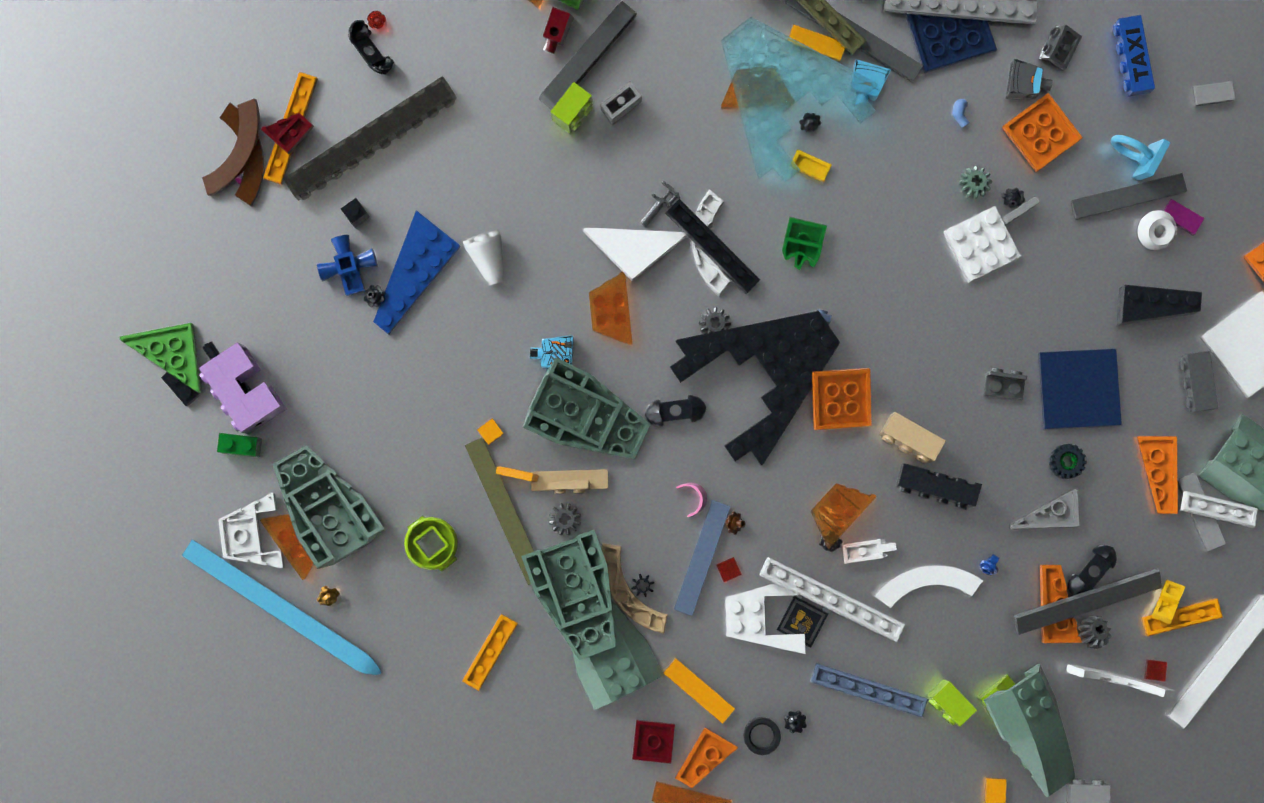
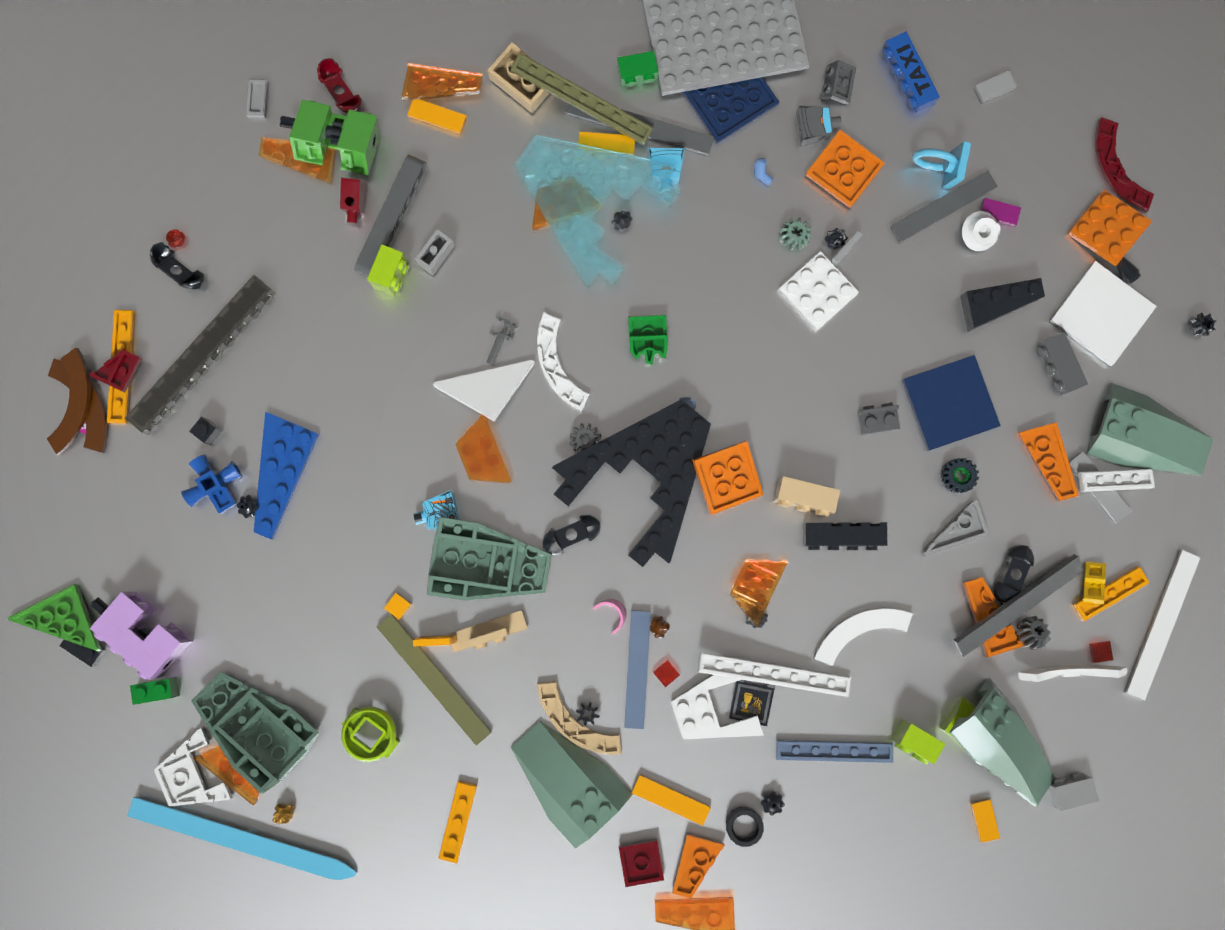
camera: 25 degrees left, 0 degrees up
white cone [463,229,504,285] -> none
sand green wedge [521,530,616,660] -> none
dark grey gear [549,503,581,535] -> none
black plate [665,199,760,294] -> none
yellow tile [789,149,832,183] -> none
white hinge [842,539,897,564] -> none
blue plate [980,554,999,575] -> none

